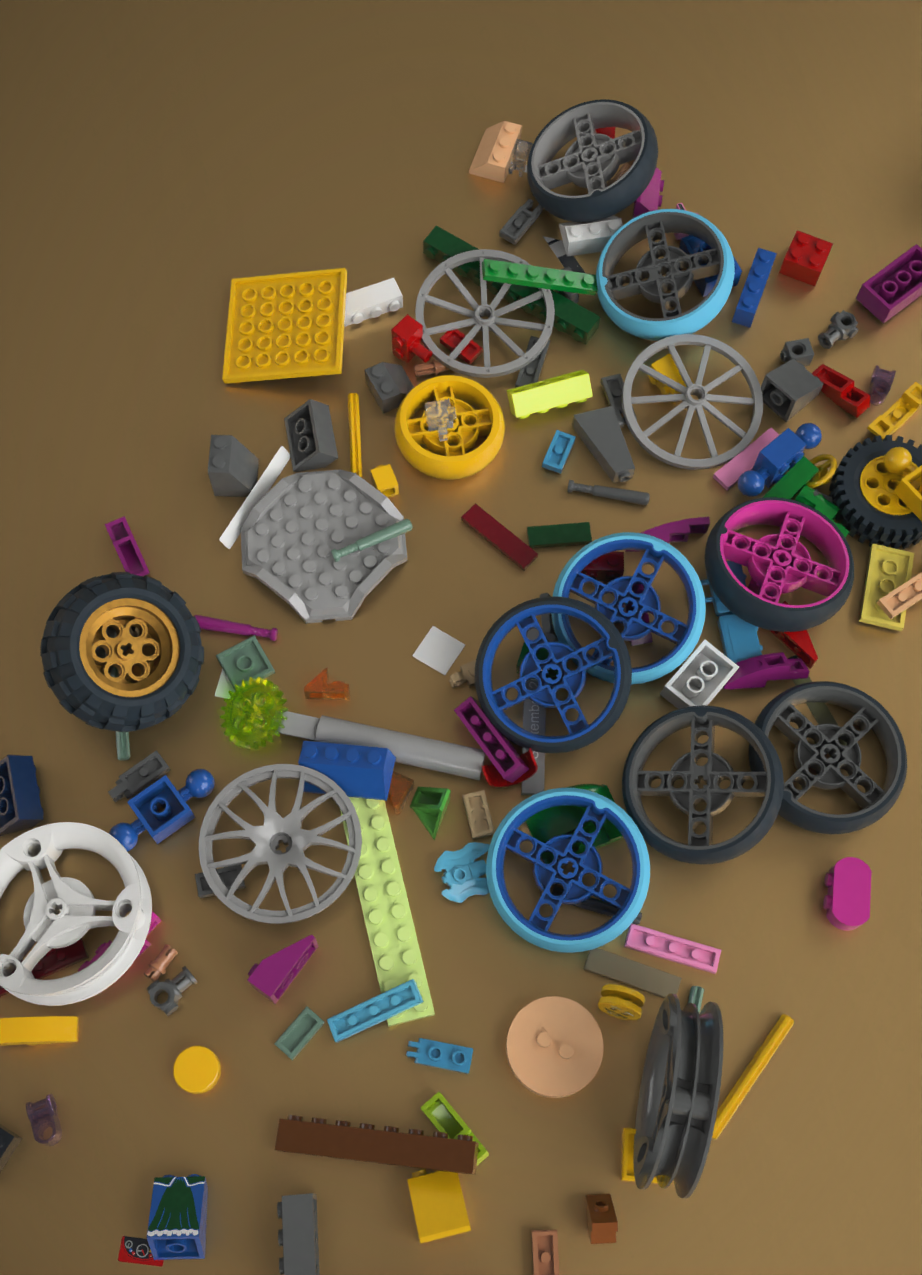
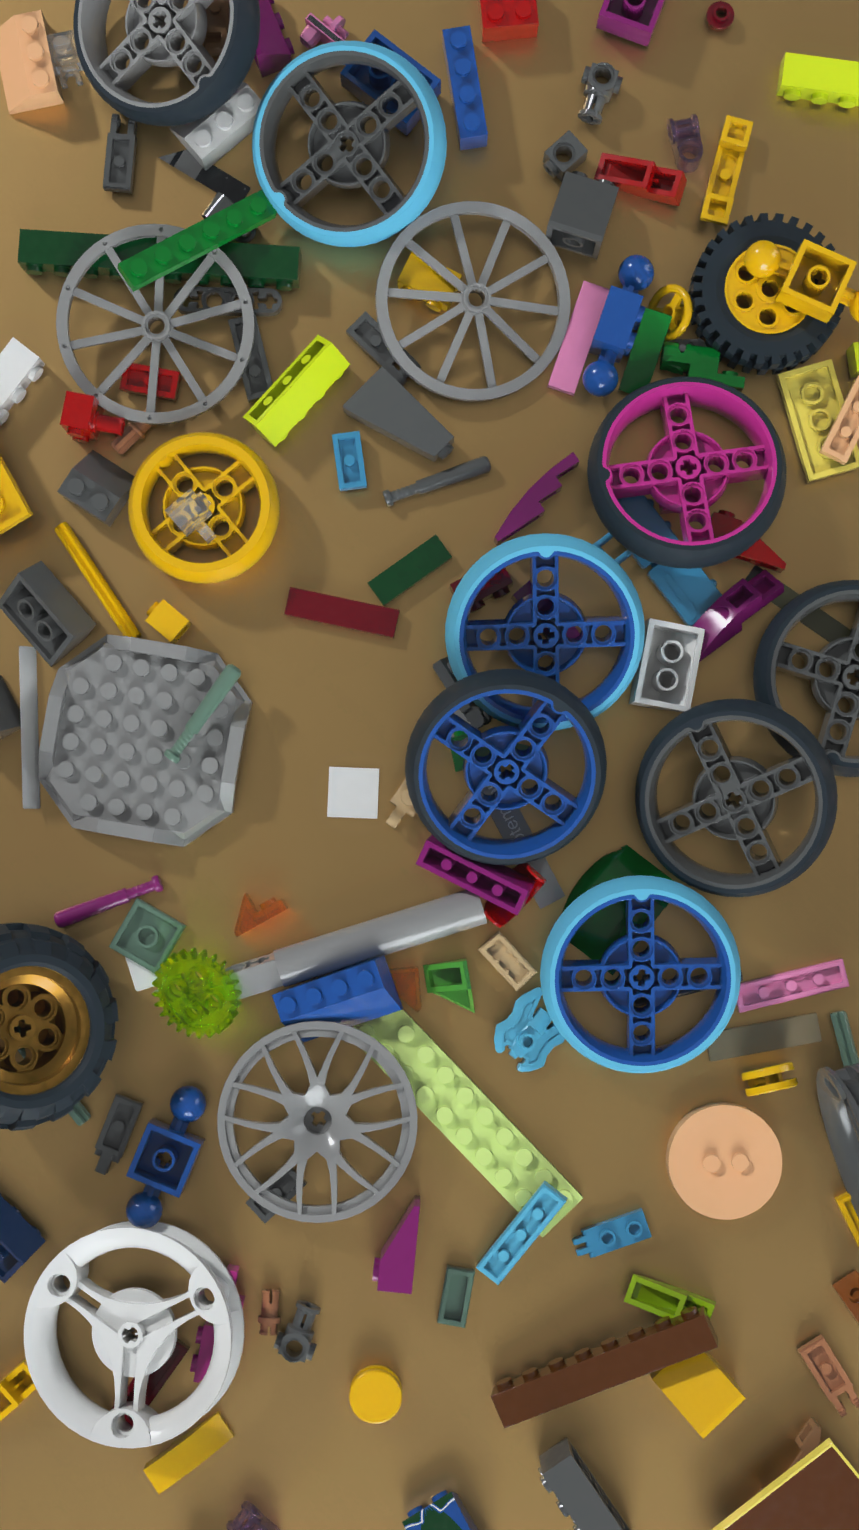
camera: 25 degrees left, 20 degrees up
none -> dark grey beam [173,287,283,317]

